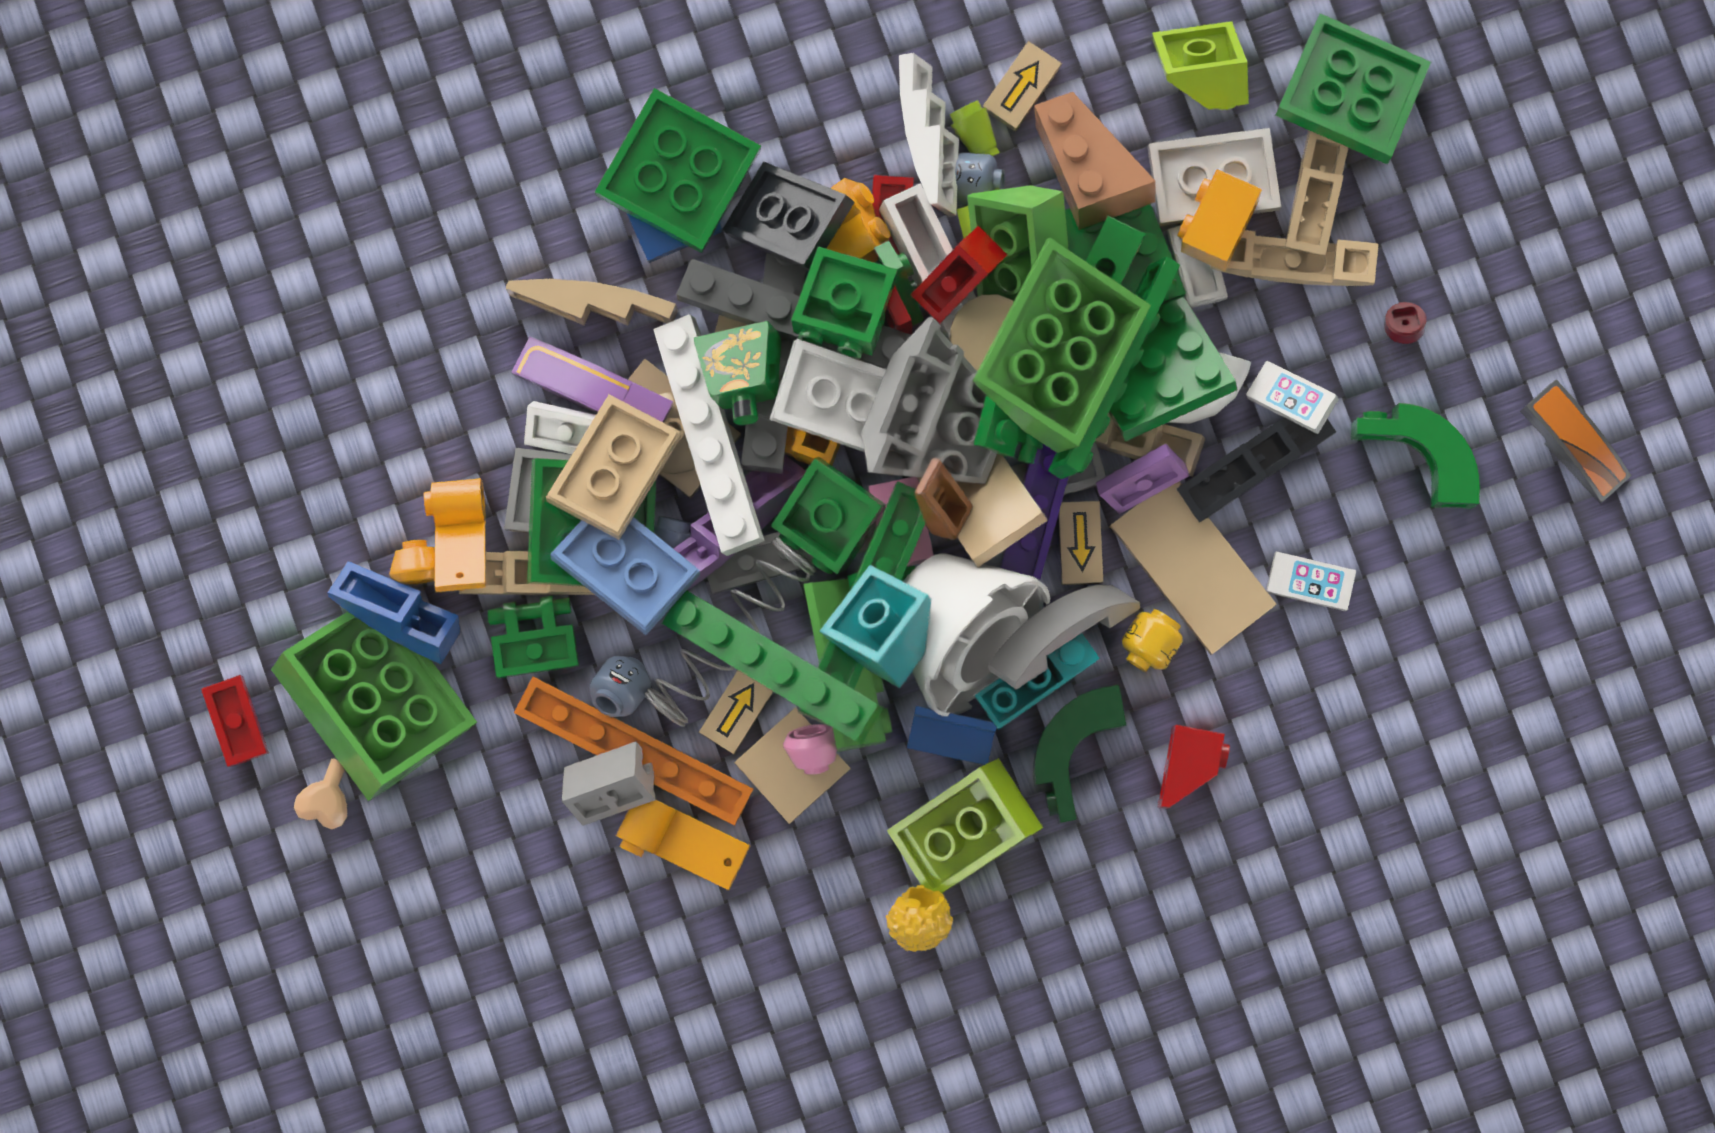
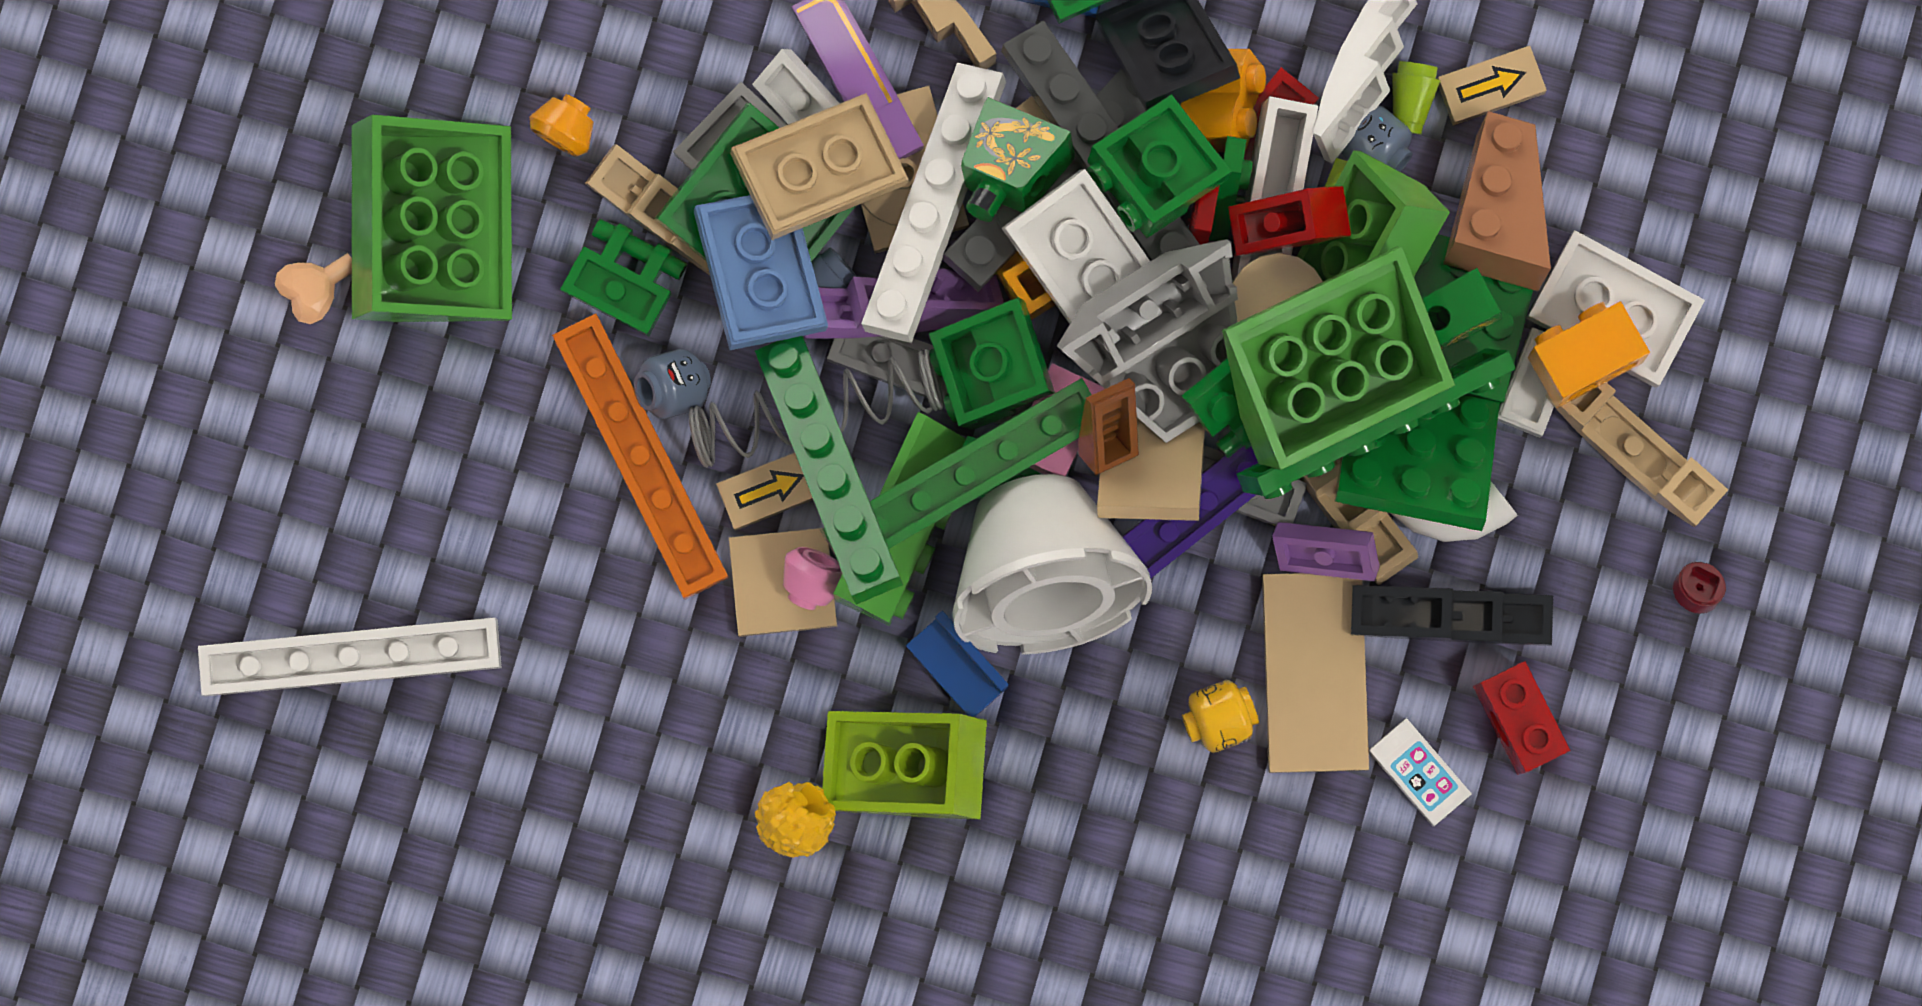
camera: 35 degrees right, 0 degrees up
red plate [201,675,269,767] -> none
blue slope [328,561,461,664] -> none
light orange door [424,478,486,592] -> none
light grey hinge [562,742,655,826] -> none
light orange door [616,799,751,890] -> none
teal slope [820,565,932,688] -> none
teal slope [974,633,1100,730] -> none
light grey slope [988,585,1140,689] -> none
dark green arch [1033,685,1127,824] -> none
tan tile [1058,501,1103,585] -> none
lime slope [1152,21,1249,110] -> none
red slope [1157,725,1230,809] -> none
tile [1246,360,1339,434] -> none
green plate [1275,13,1431,165] -> none
tan slope [1285,130,1348,256] -> none
green arch [1351,403,1480,509] -> none
slope [1520,379,1631,503] -> none
none -> white plate [198,618,502,697]
none -> red brick [1473,661,1571,775]

